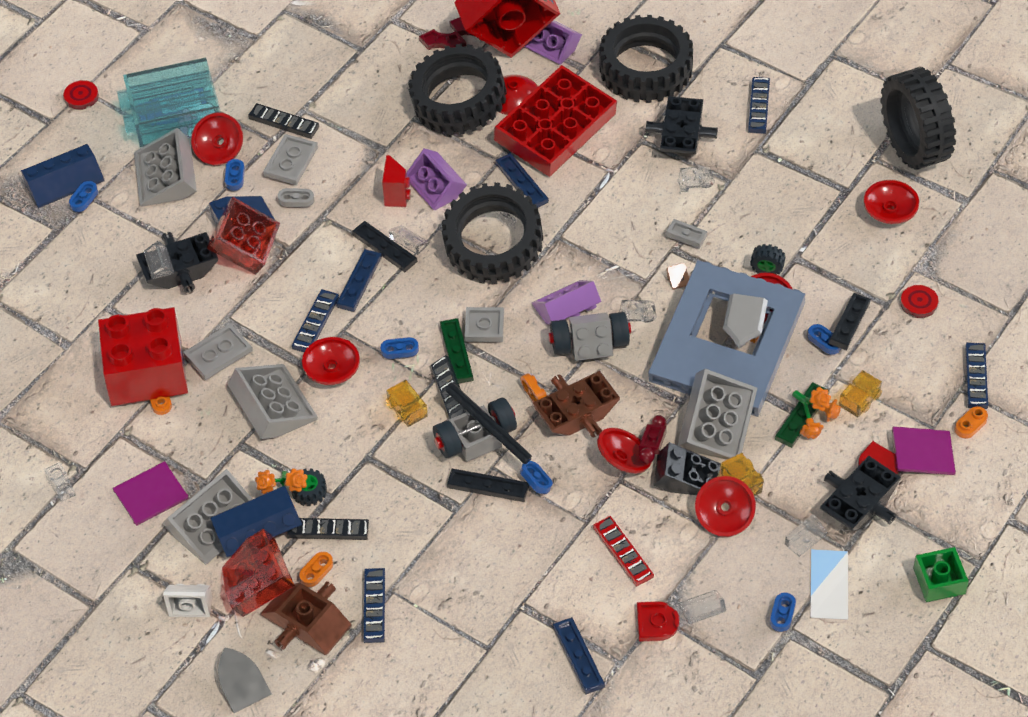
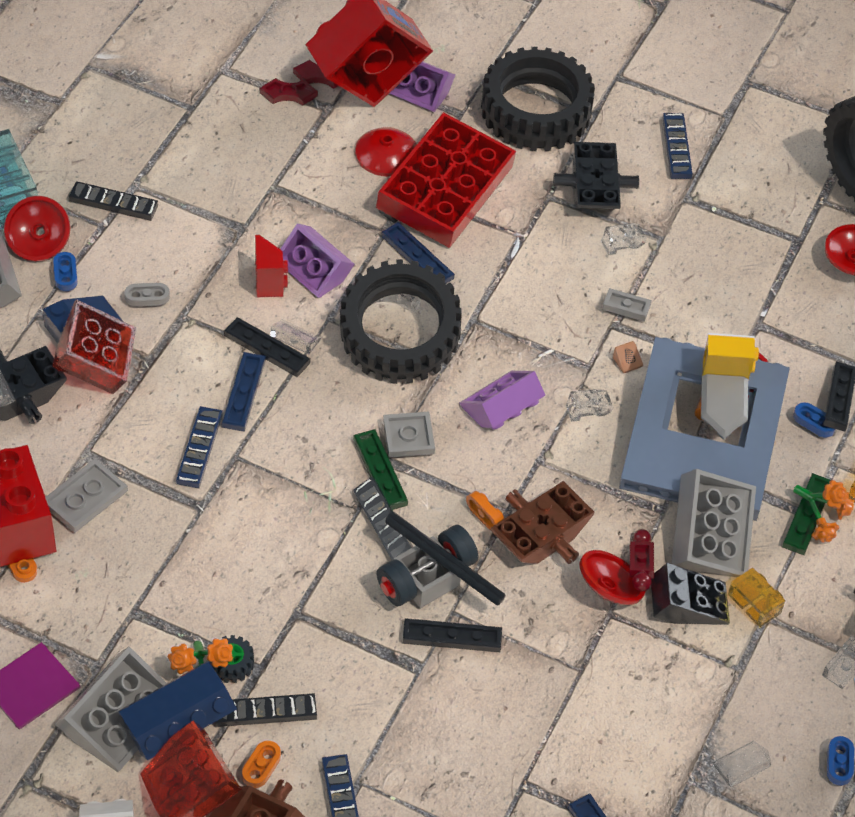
camera: 15 degrees left, 0 degrees up
light grey slope [228,364,318,439] -> none
light grey plate [263,134,318,185] -> none
red dish [302,337,360,385] -> none
blue plate [380,337,419,359] -> none
clear yellow piece [386,380,428,427] -> none
black tyre [408,44,507,135] -> none
blue plate [520,461,553,494] -> none
brick [548,312,631,361] -> none
tile [593,516,654,587] -> none
red tile [637,601,679,642] -> none
red dish [695,476,756,537] -> none
black wheel [750,244,786,275] -> none
none -> yellow piece [702,333,759,381]

